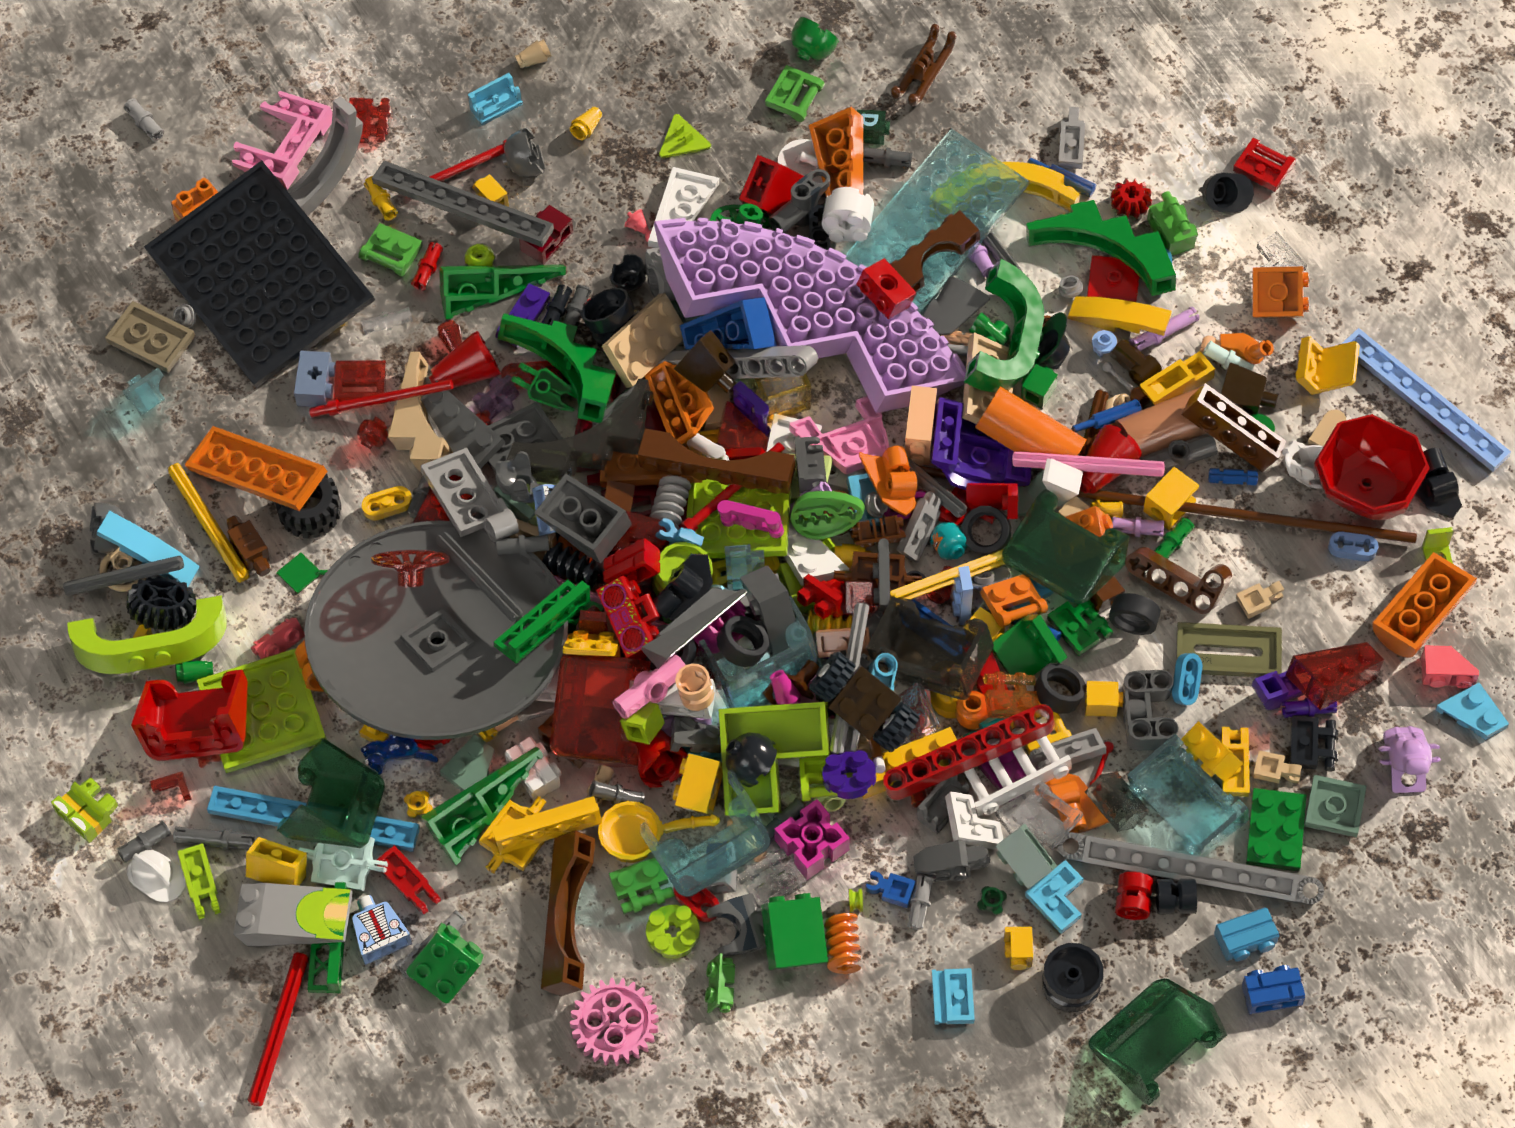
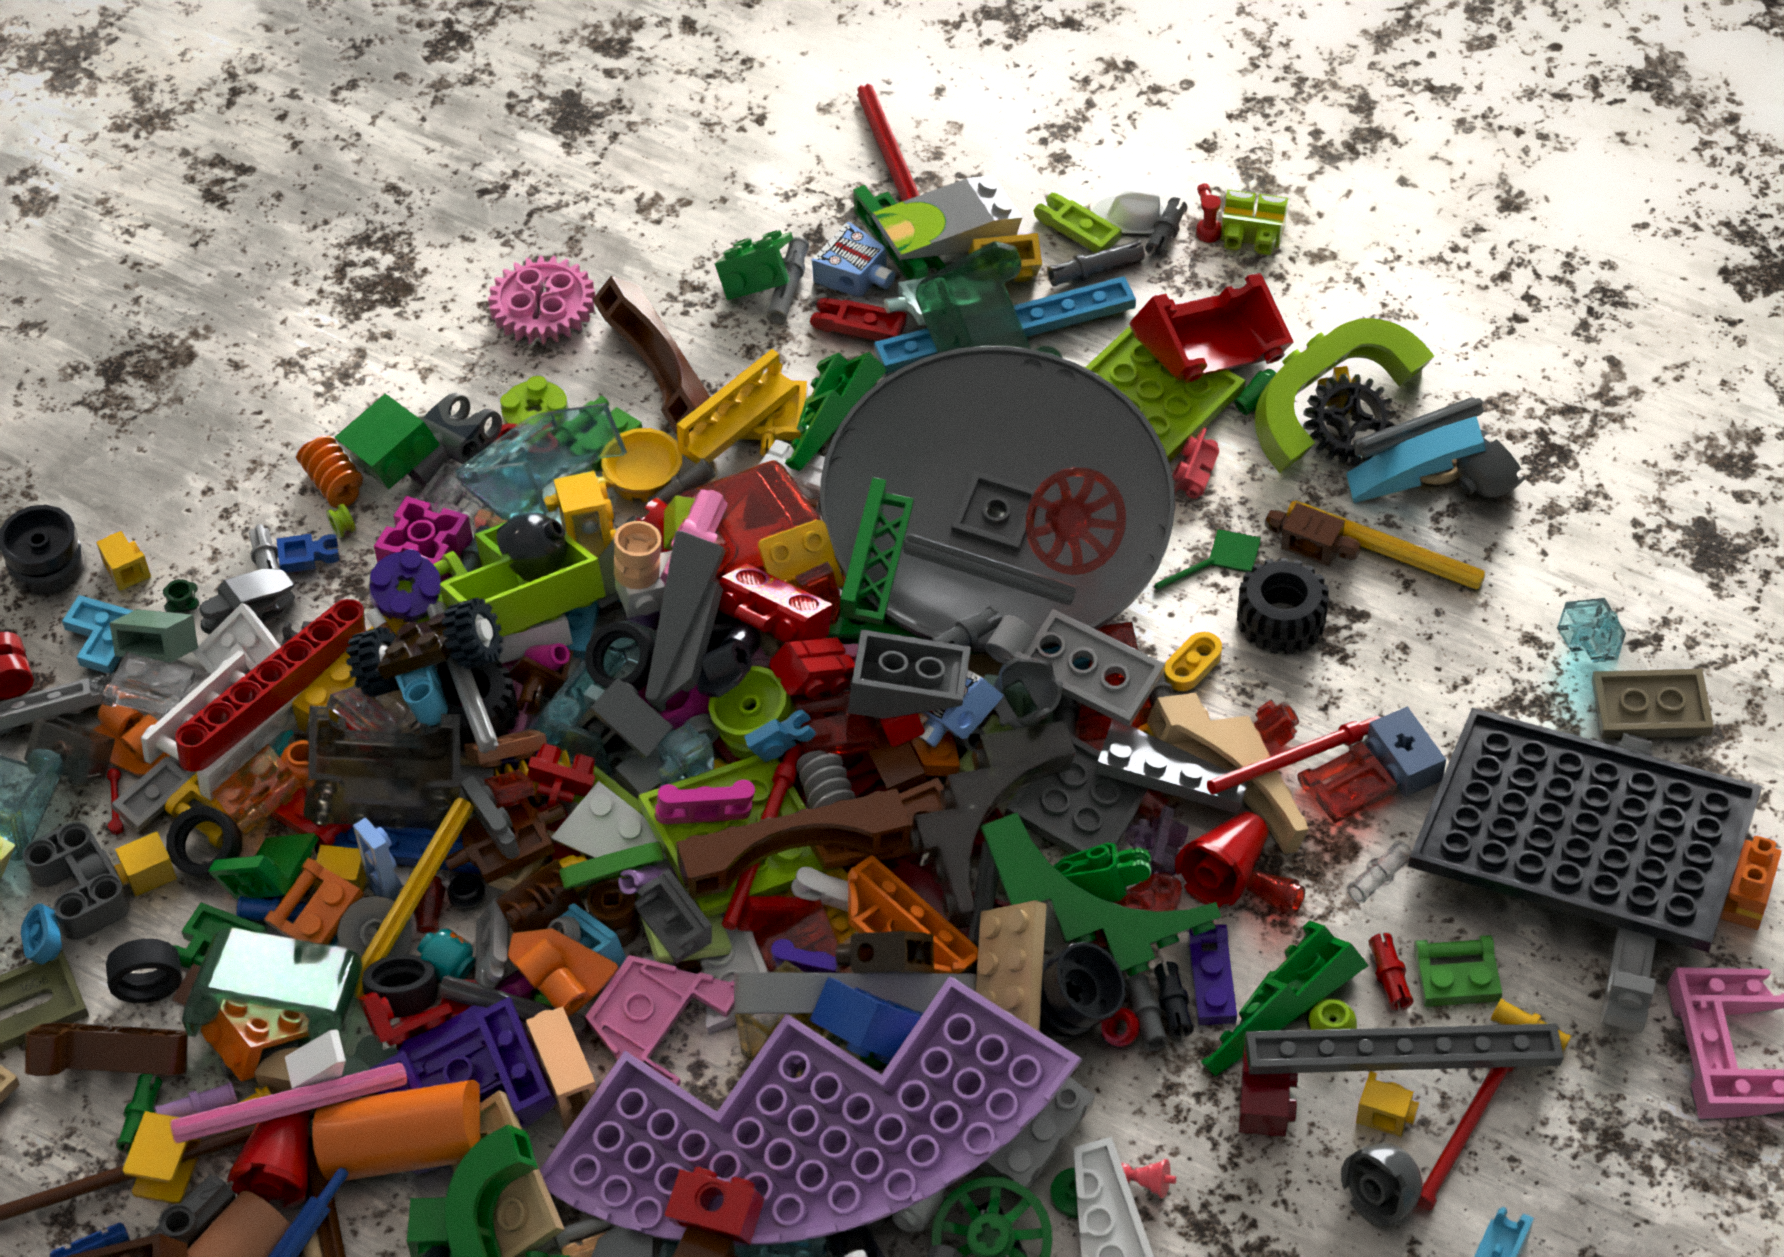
camera: 150 degrees right, 10 degrees down
clear red tile [150,771,192,802] -> none
orange plate [185,426,328,511] -> none
clear red plate [349,98,392,144] -> none
black hair [609,254,647,293] -> none
bright green hinge [705,953,735,1013] -> none
medium azure plate [932,968,975,1025] -> none
none -> red piece [1196,183,1222,243]

